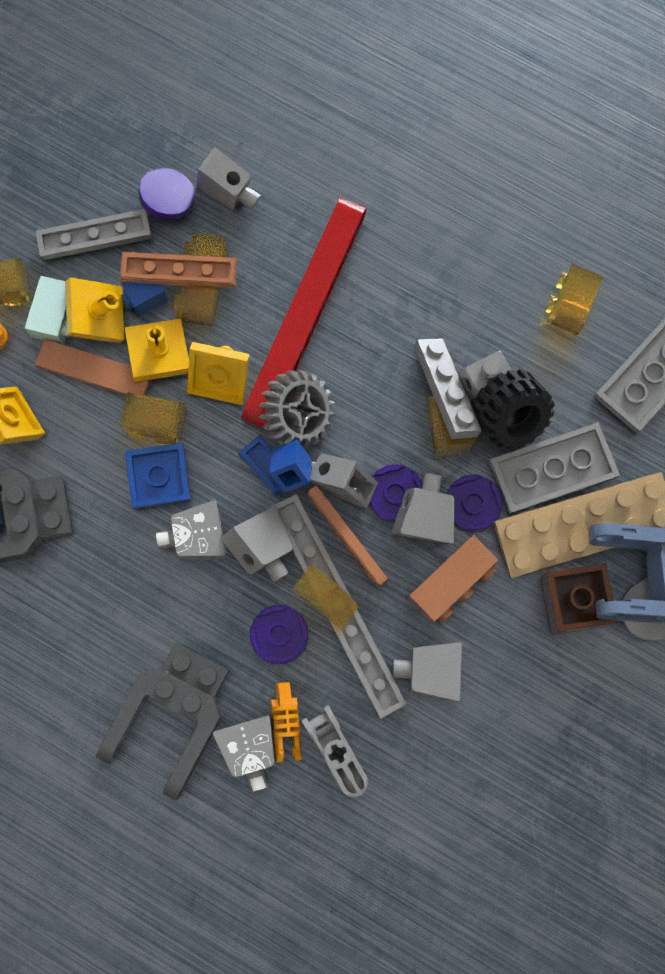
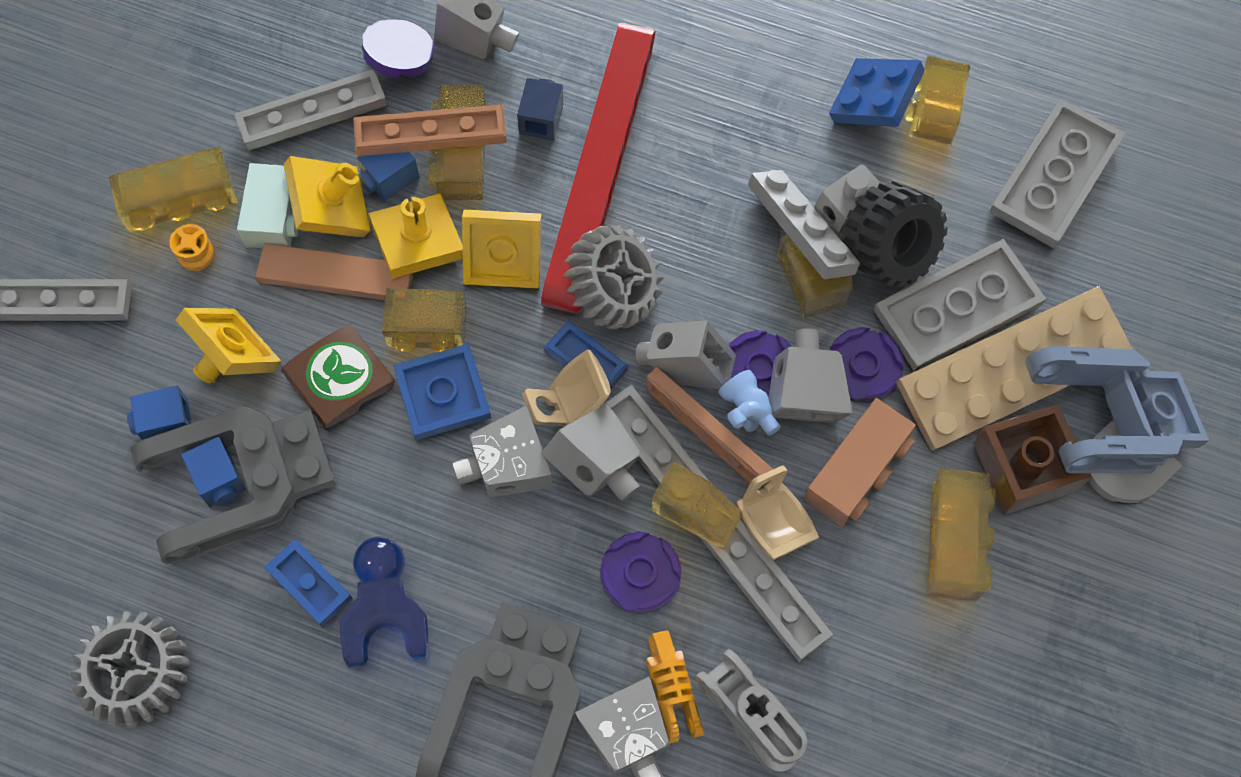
camera: 10 degrees left, 10 degrees down
blue brick [269,440,312,493] -> none
light grey torso [393,642,462,702] -> none
none -> blue plate [264,539,353,628]
none -> slope [281,324,395,429]
none -> clear blue piece [339,536,429,669]
none -> dark blue brick [517,78,564,141]
none -> tan piece [522,349,611,427]
none -> light blue piece [718,370,781,436]
none -> tan piece [736,465,819,560]
none -> blue plate [829,58,925,127]
none -> clear yellow brick [927,468,995,602]

